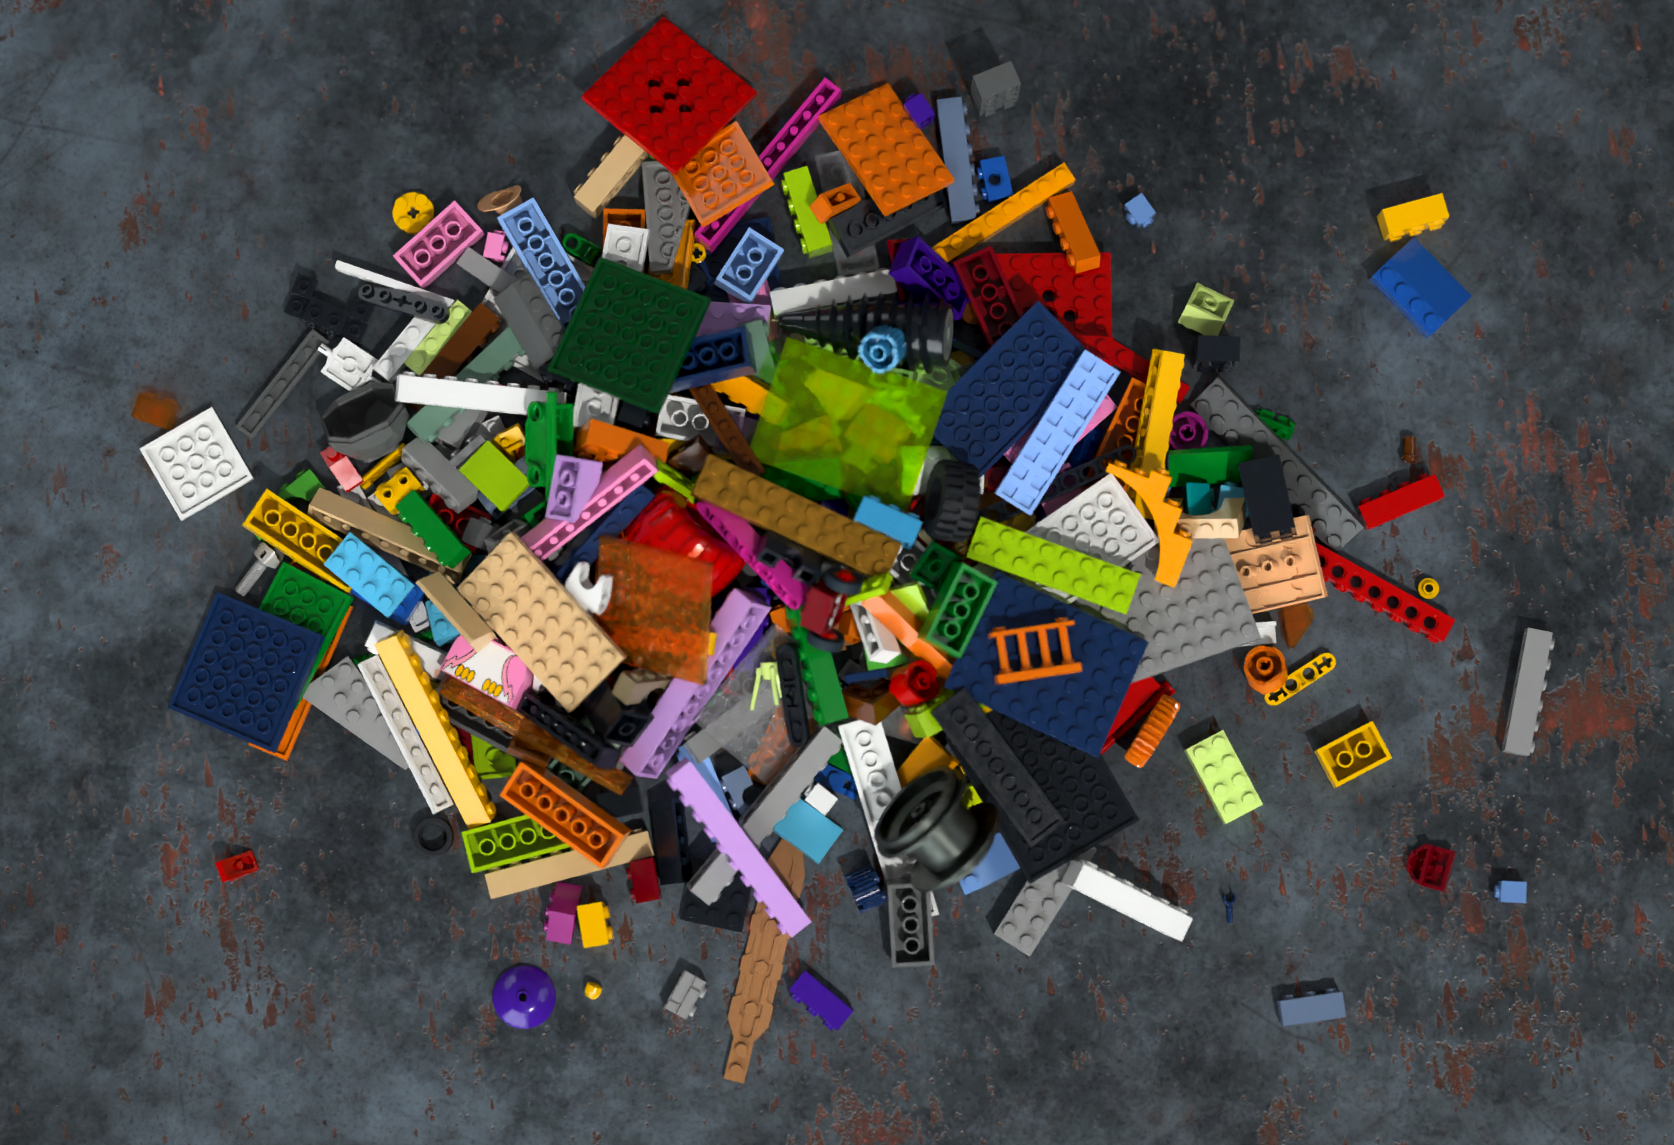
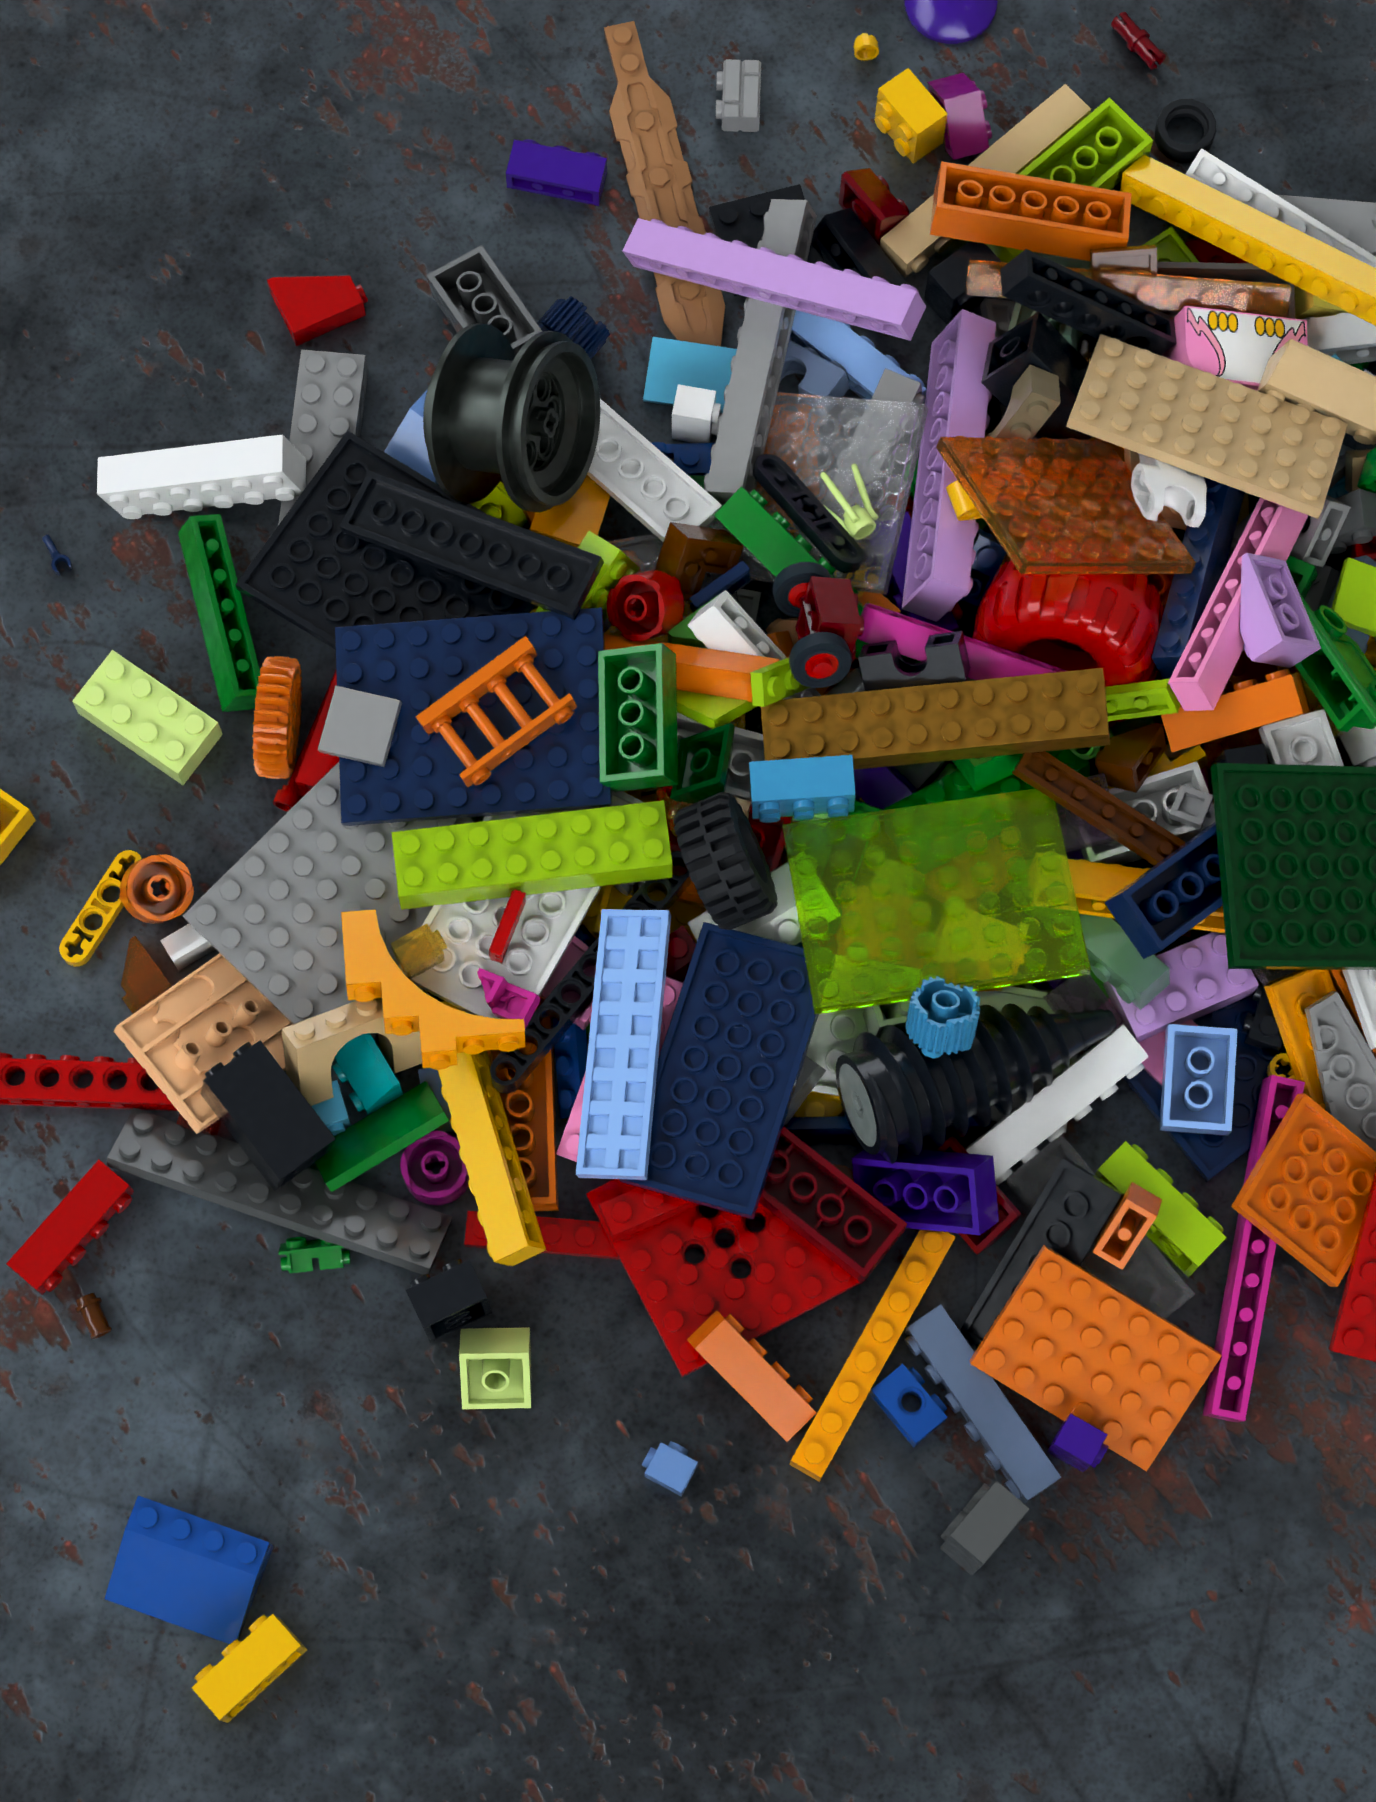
camera: 150 degrees right, 10 degrees down
none -> green brick [178,514,260,712]
none -> red slope [267,276,368,346]
none -> light grey tile [318,685,402,767]
none -> clear yellow brick [391,924,447,979]
none -> dark pink slope [477,968,541,1029]
none -> red tile [489,889,526,964]
none -> dark red pin [1111,12,1166,70]
none -> light grey plate [1169,784,1213,830]

